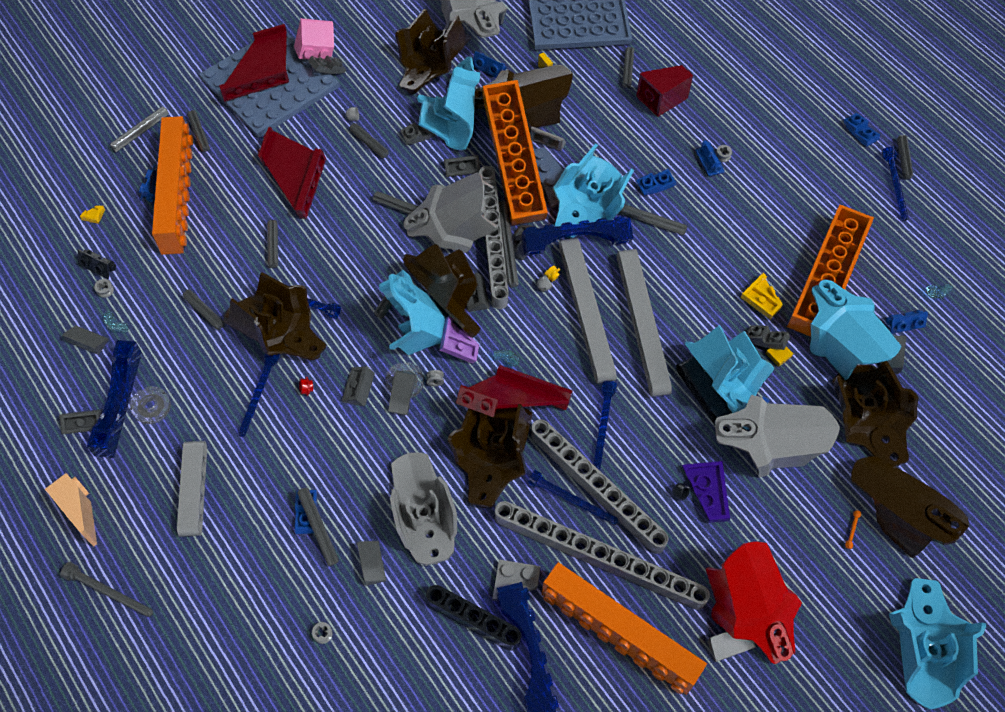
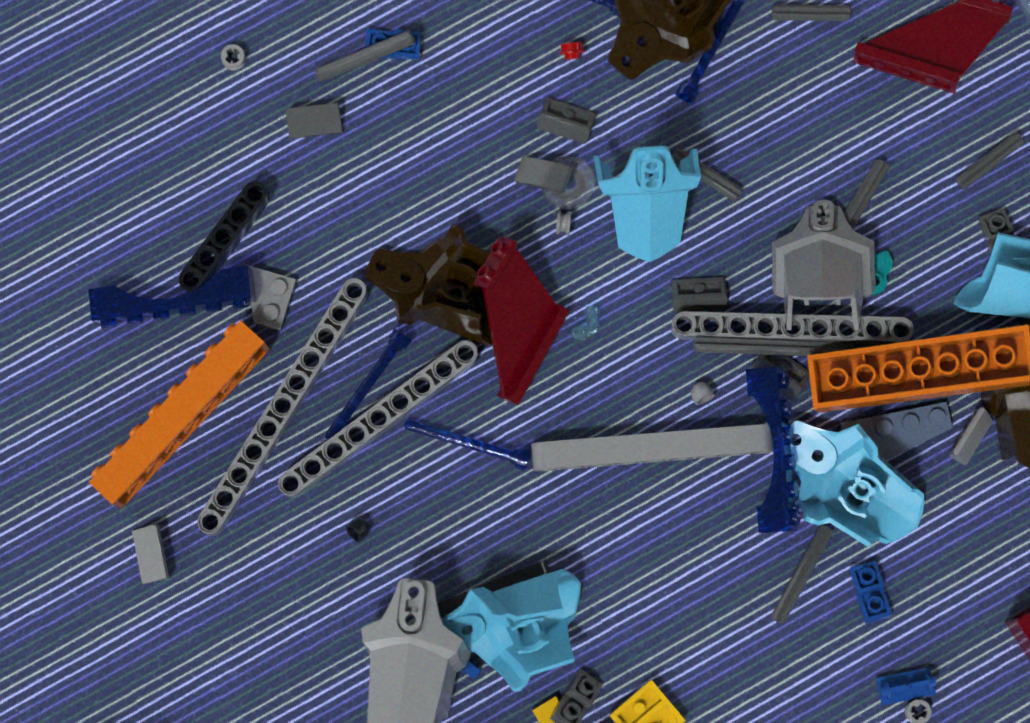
camera: 100 degrees right, 20 degrees up
light grey piece [390,452,457,566] -> none
dark brown piece [402,244,481,338] -> none
medium lavender wing [440,316,479,364] -> none
dark grey slope [444,155,480,177] -> none
yellow plate [543,265,560,282] -> none
light grey beam [617,249,672,397] -> none
dark purple wing [682,461,730,523] -> none
red piece [705,541,802,664] -> none

